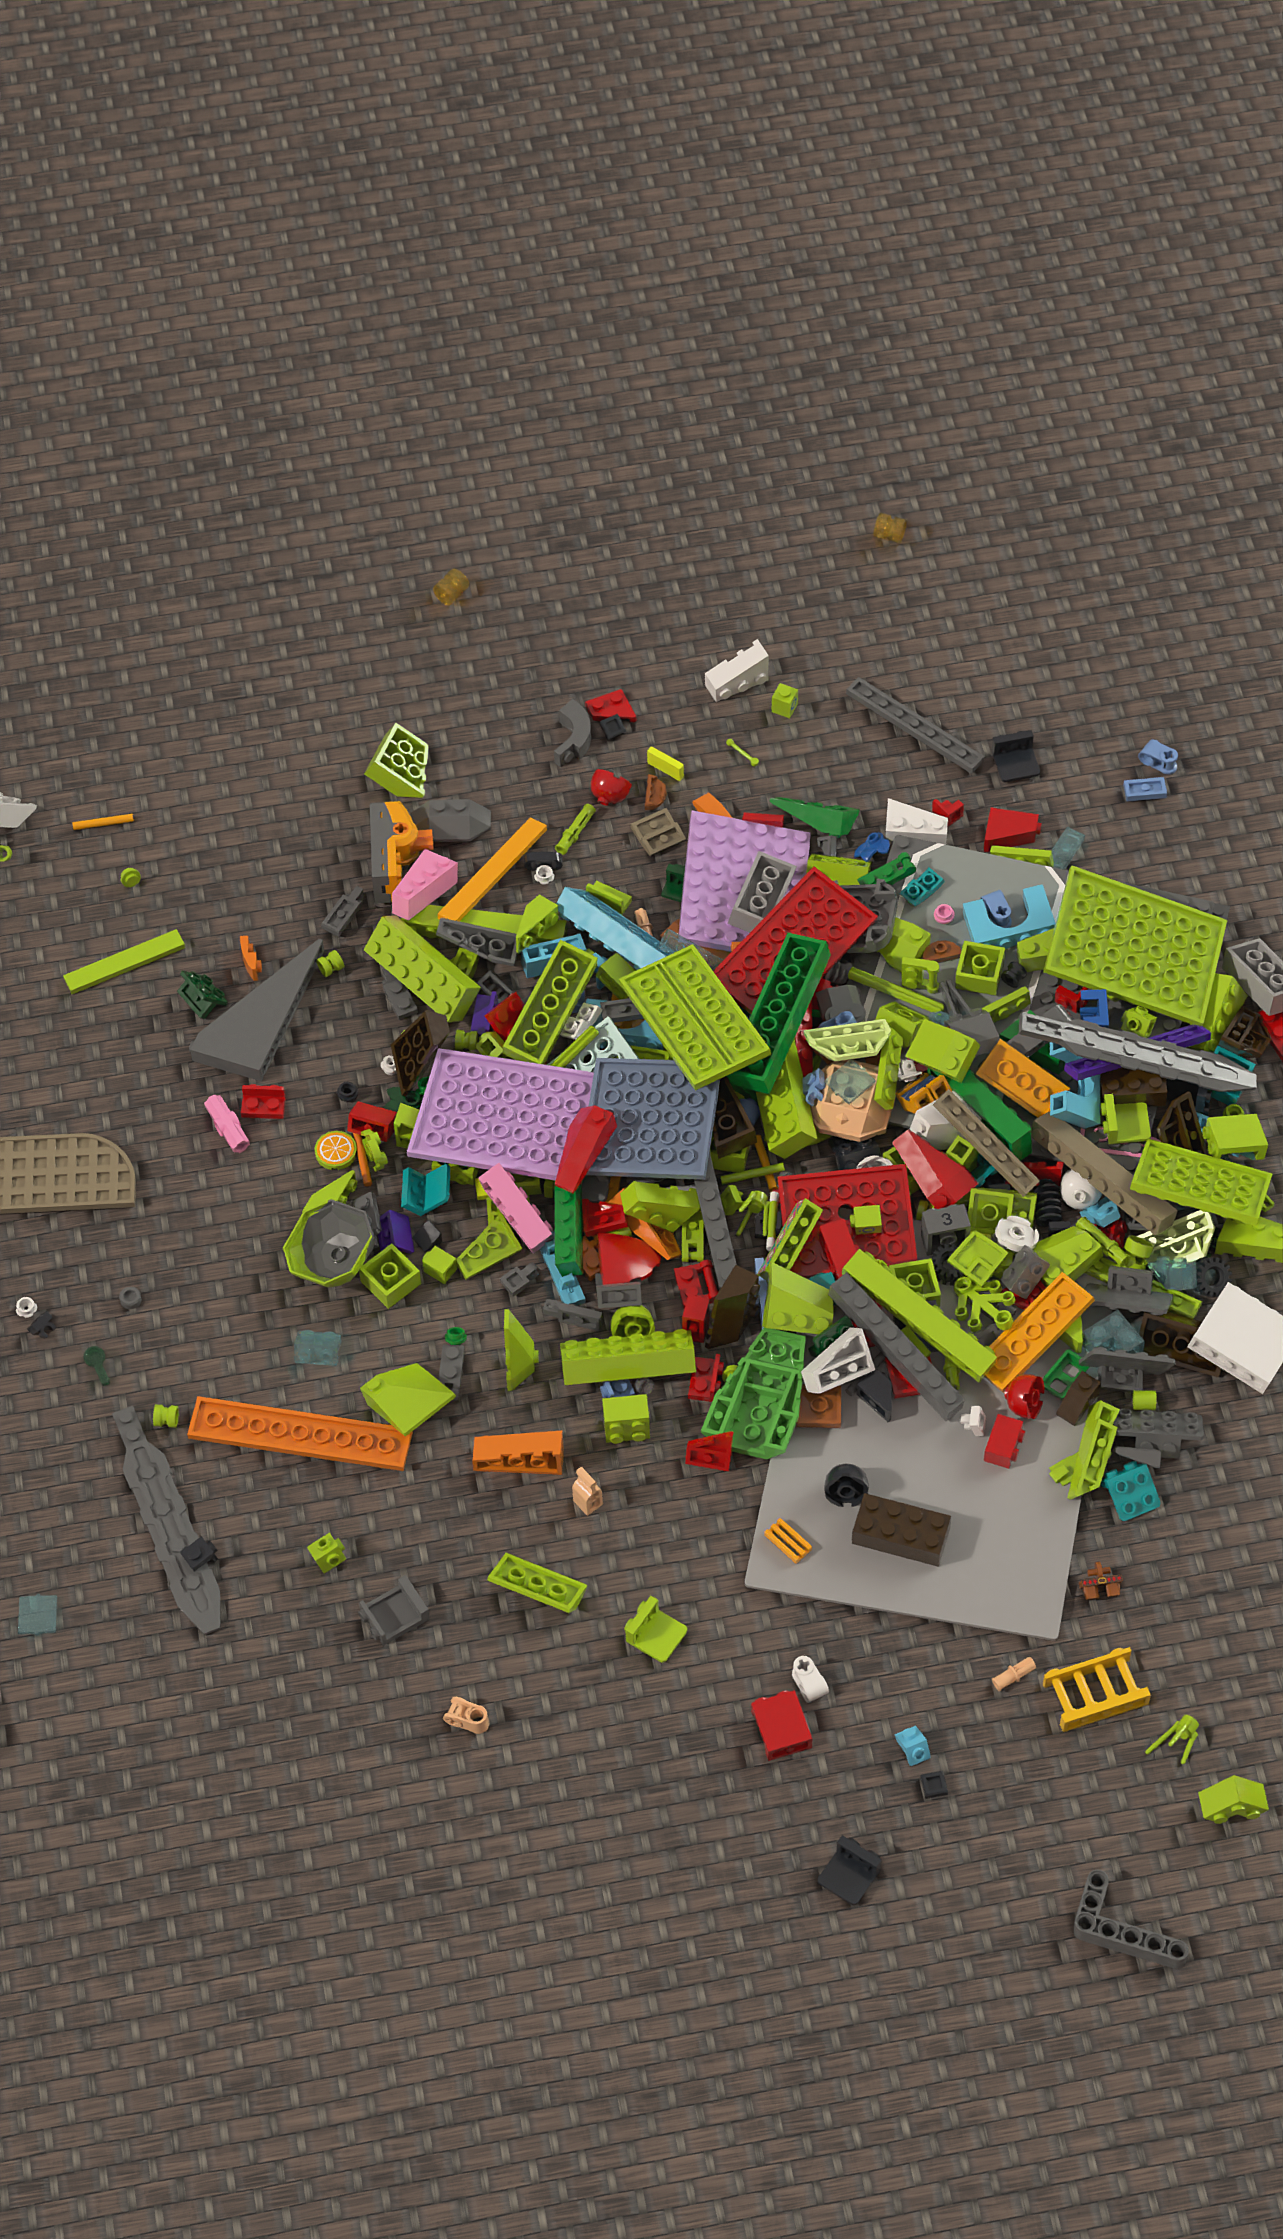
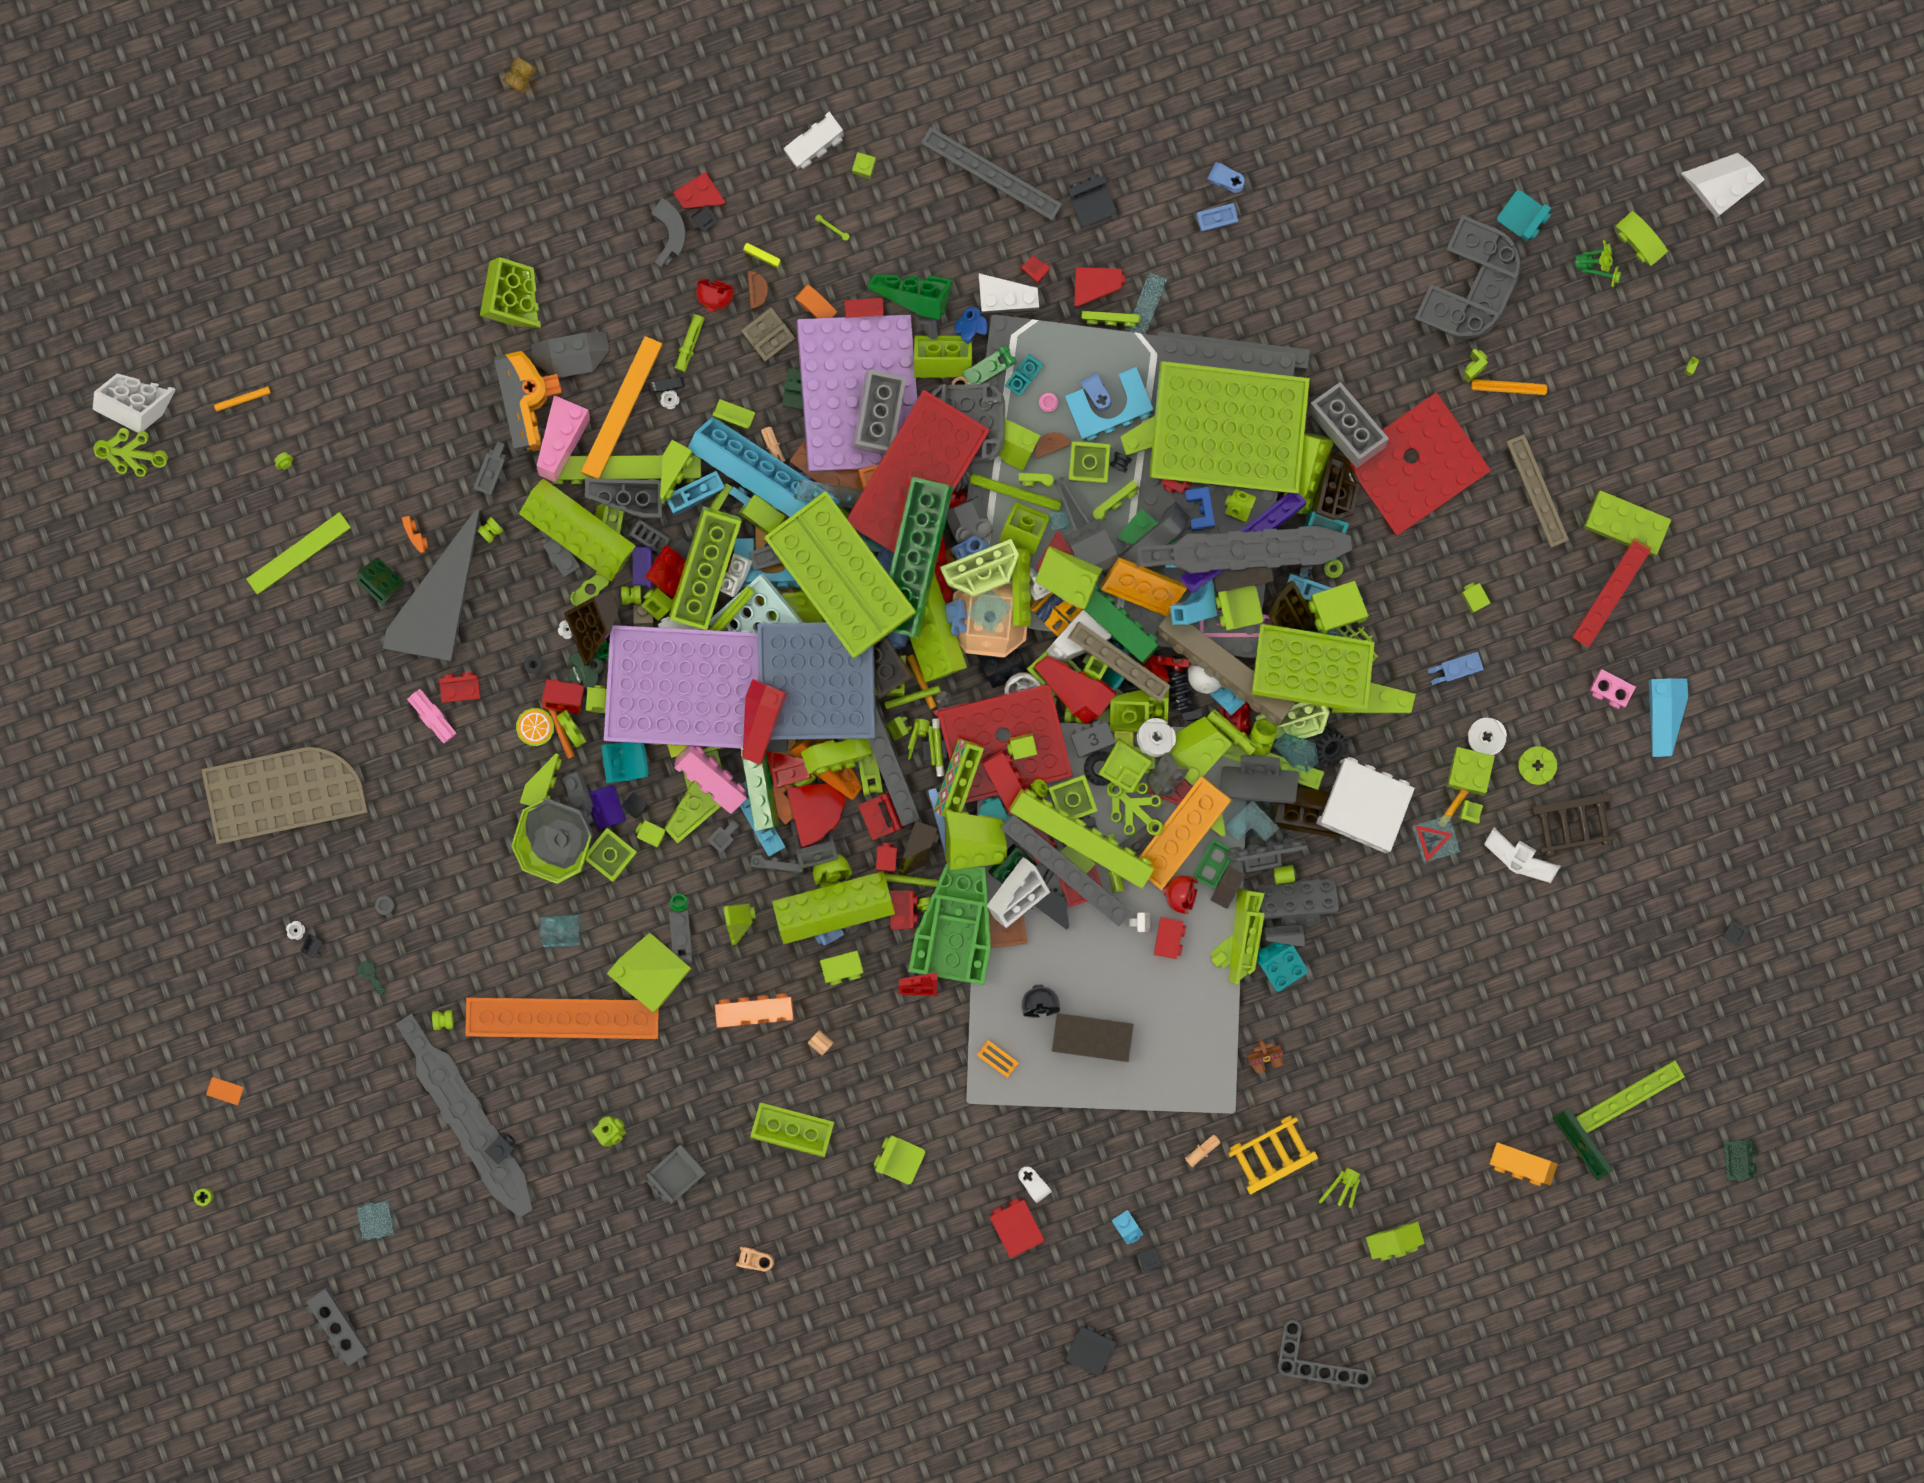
camera: 10 degrees left, 30 degrees up
none -> lime bar [884,873,939,887]

